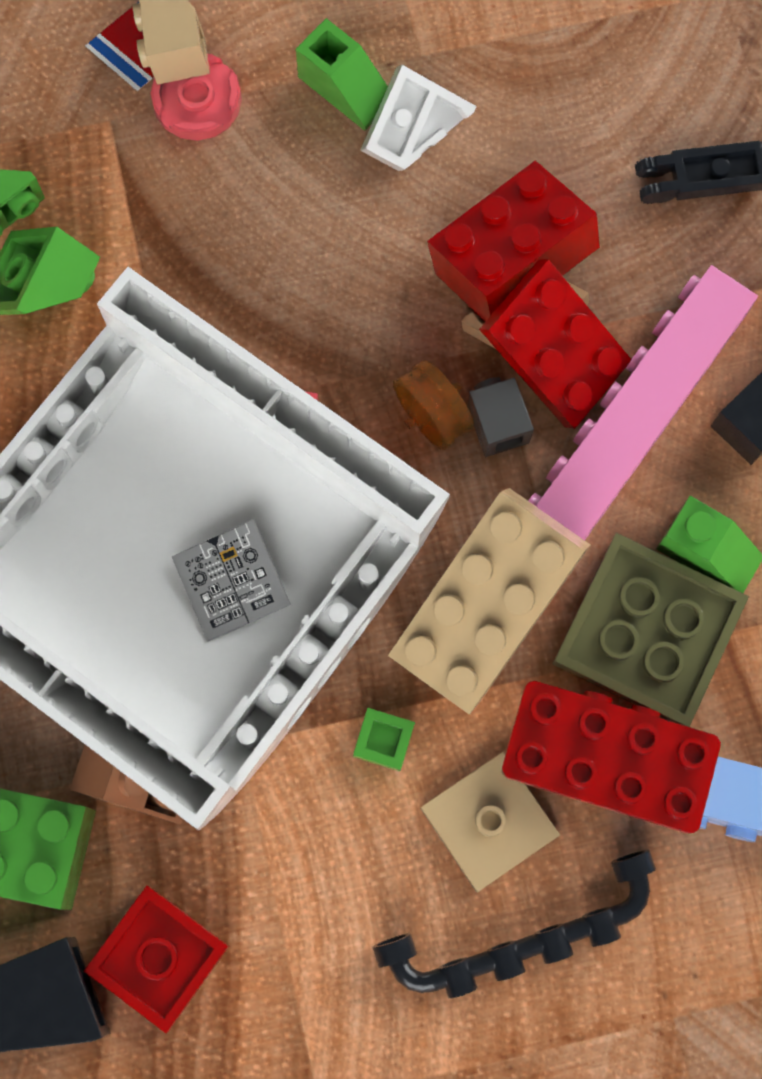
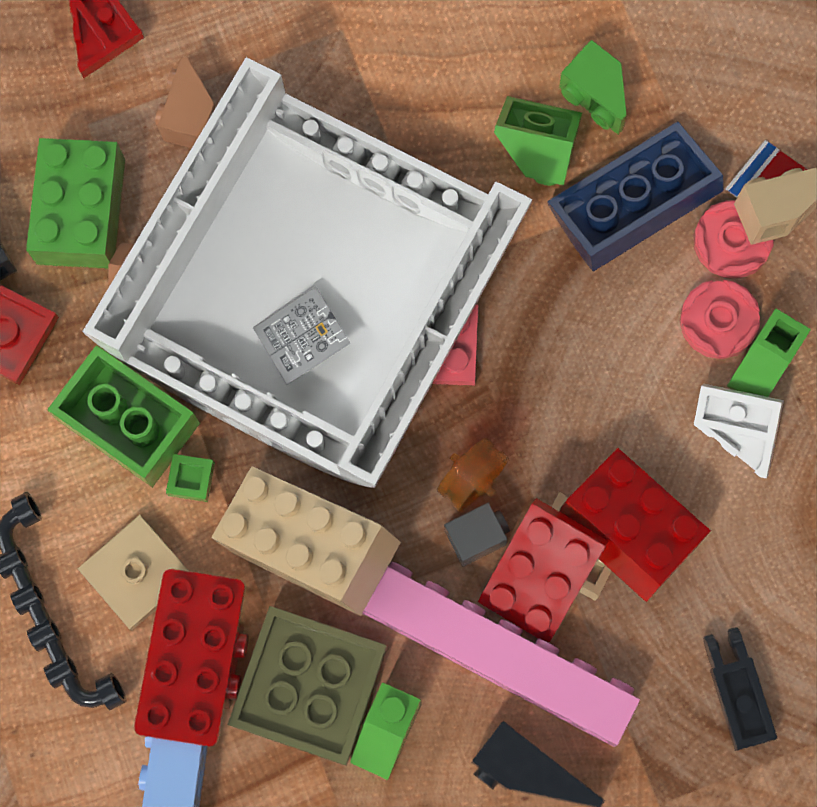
camera: 90 degrees right, 0 degrees up
none -> bright green brick [47,345,200,488]
none -> dark blue slope [547,121,723,272]
none -> coral tile [680,280,760,359]

